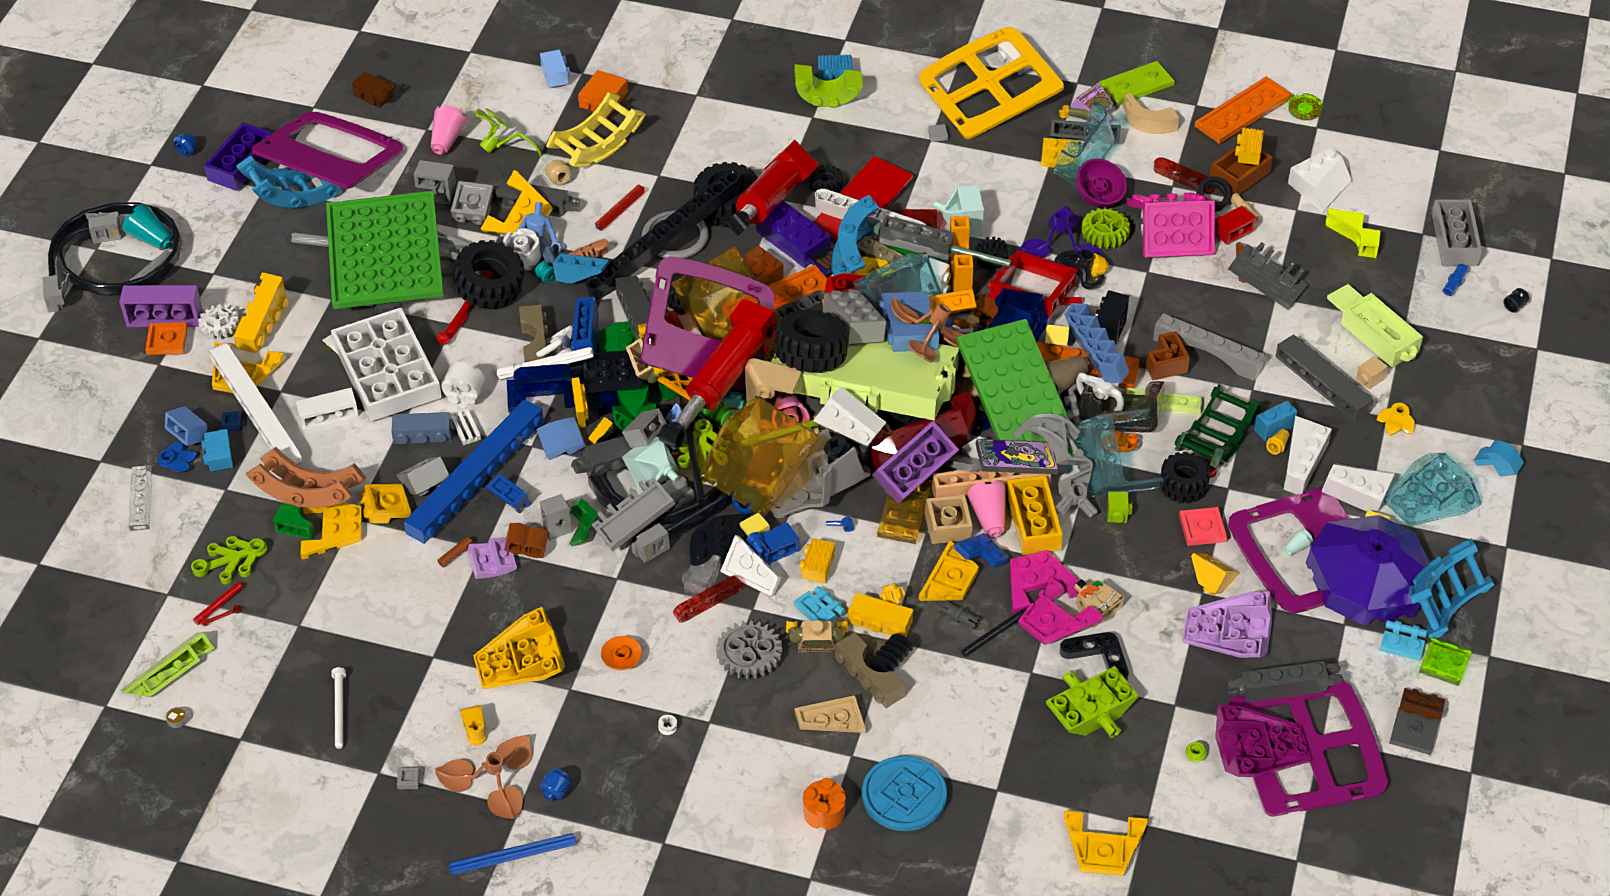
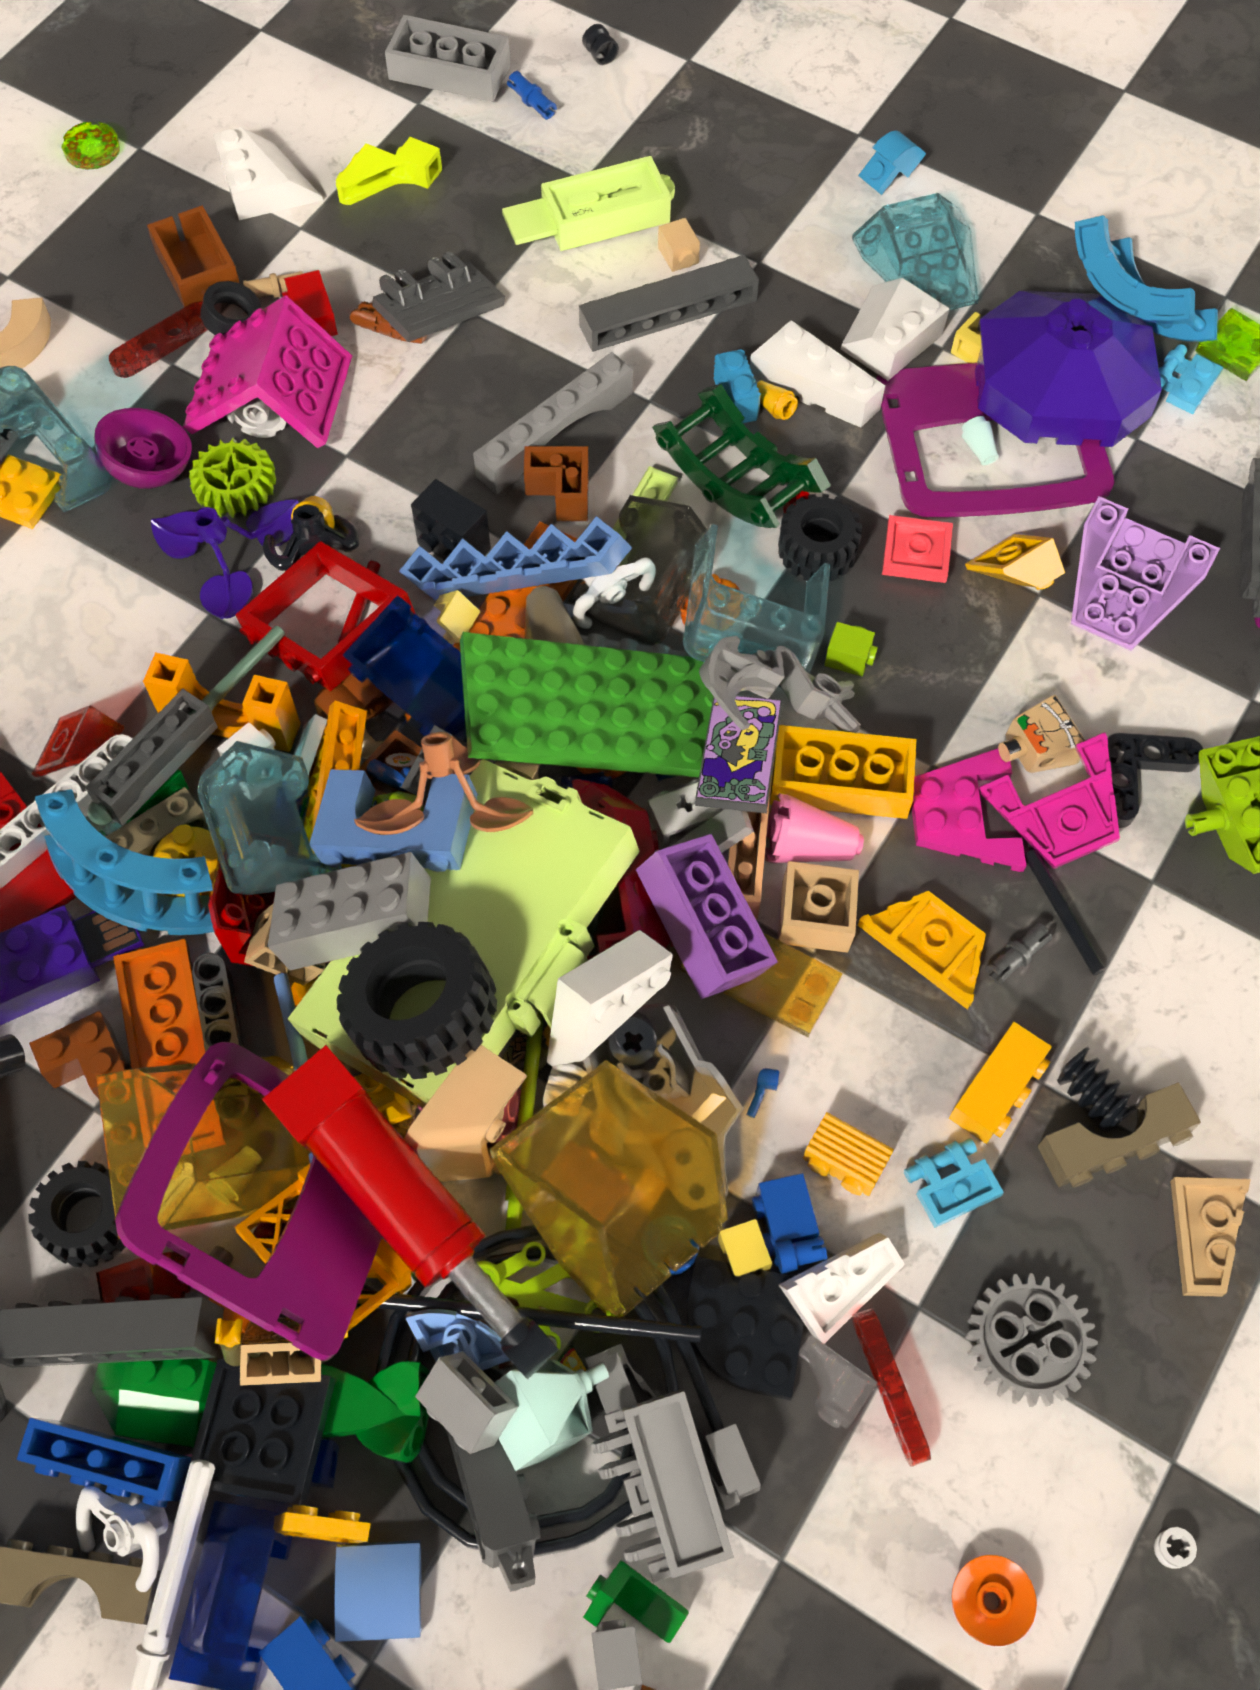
camera: 75 degrees left, 15 degrees up
yellow piece [588,417,613,444] -> none
torso [786,620,848,652] -> none
yellow gear [879,583,905,604] -> none
light aqua piece [933,185,984,237] -> none
blue plate [954,533,1010,568] -> none
black tyre [975,236,1009,270] -> none
orange plate [1195,76,1292,144] -> none
yellow brick [1235,127,1264,165] -> none
yellow plate [1377,403,1415,436] -> none

